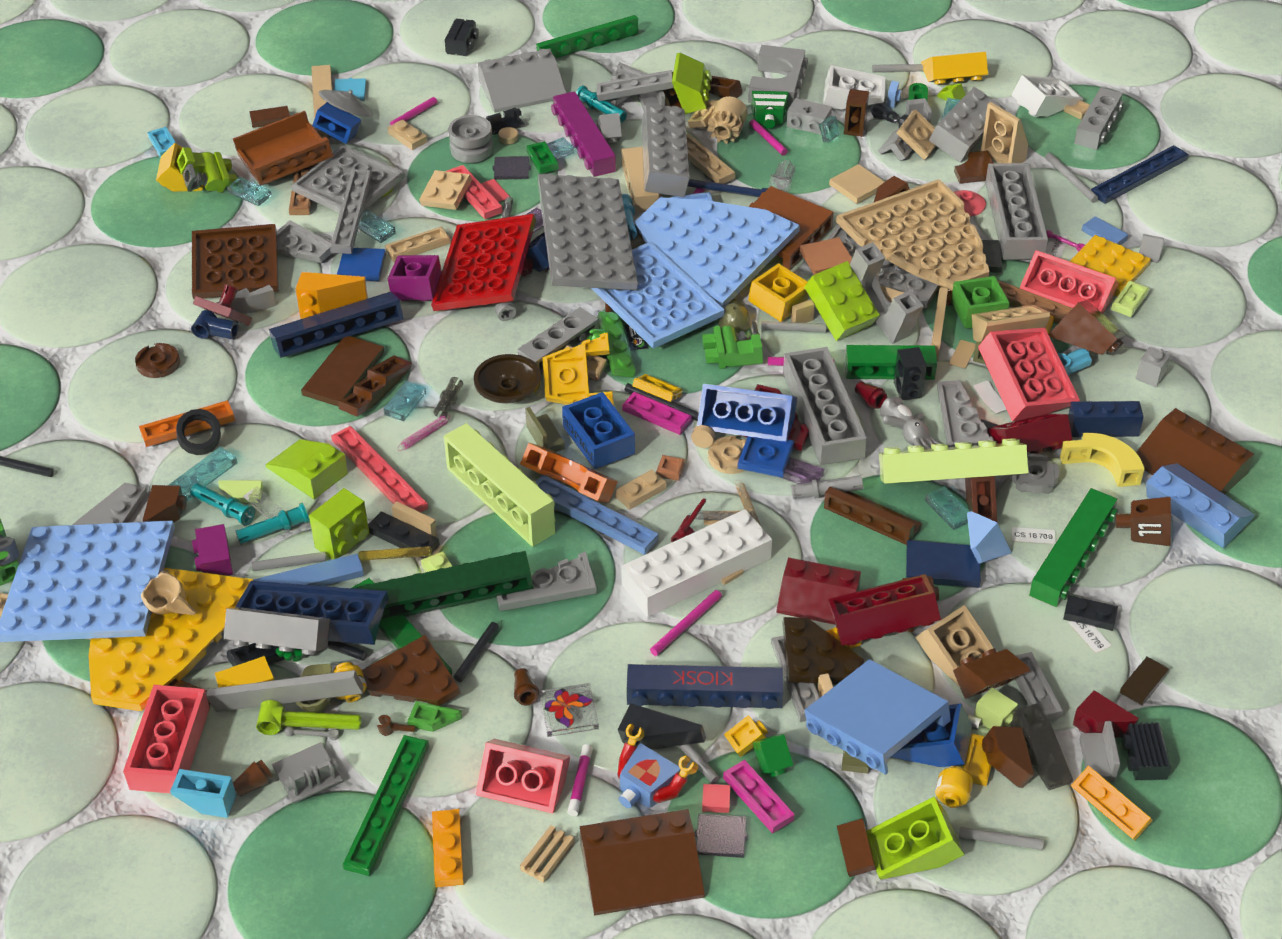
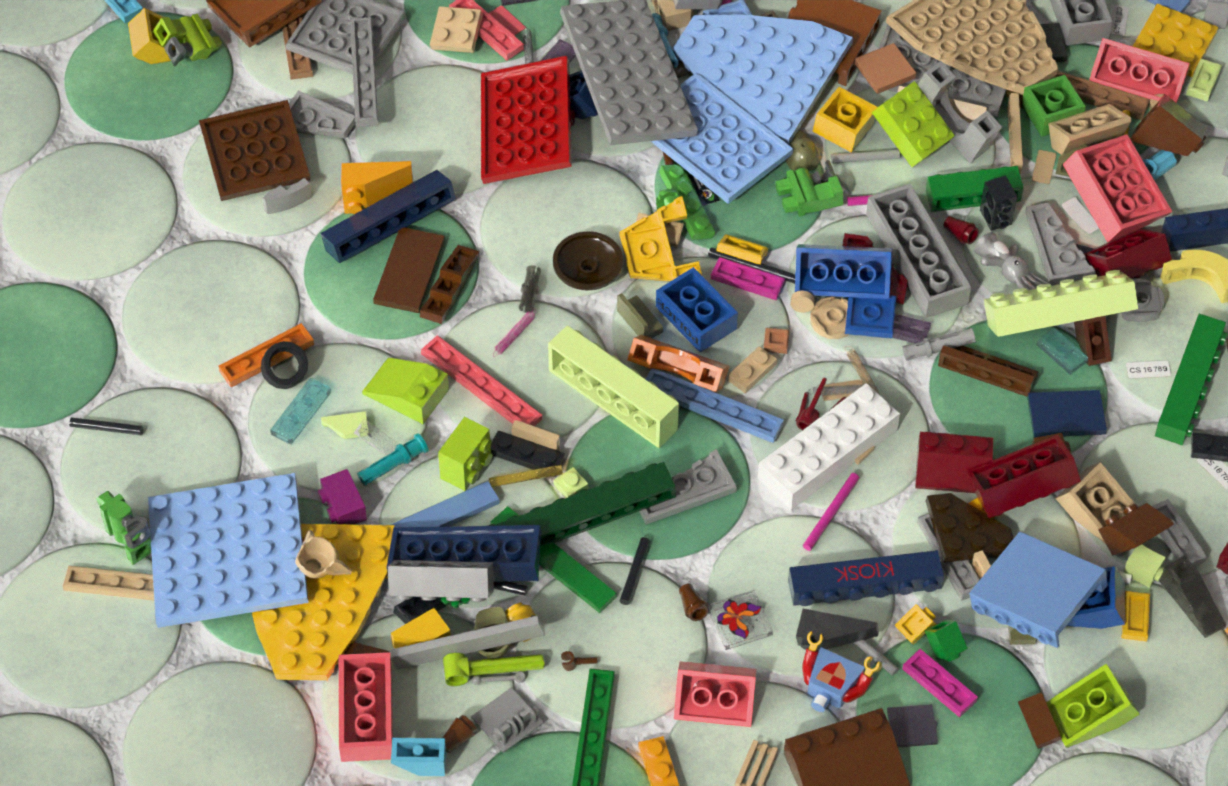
camera: 10 degrees left, 10 degrees up
light grey wing [72,483,148,525] -> none
reddish brown tile [135,343,180,378] -> none
reddish brown slope [143,485,187,523] -> none
teal pin [190,483,256,526] -> none
dark blue piece [191,310,239,340] -> none
dark red tile [193,284,252,326] -> none
clear light blue plate [227,177,272,206] -> none
light grey bar [252,552,326,571] -> none
blue tile [337,248,386,281] -> none
clear light blue plate [358,210,396,243] -> none
reddish brown plate [362,635,461,706] -> none
clear light blue plate [383,381,426,422] -> none
tan tile [385,226,451,262] -> none
magenta brick [387,255,442,301] -> none
bright green tile [407,701,462,732] -> none
light grey bush [495,301,516,321] -> none
light grey brick [517,307,599,375] -> none
dark pink bar [567,745,593,817] -> none
coral tile [702,784,730,813] -> none
tan tile [791,300,815,323] -> none
yellow head [935,766,973,808] -> none
light grey bar [959,827,1043,850] -> none
light blue slope [967,511,1012,564] -> none
reddish brown slope [982,726,1034,788] -> none
dark pink hinge [1046,230,1085,251] -> none

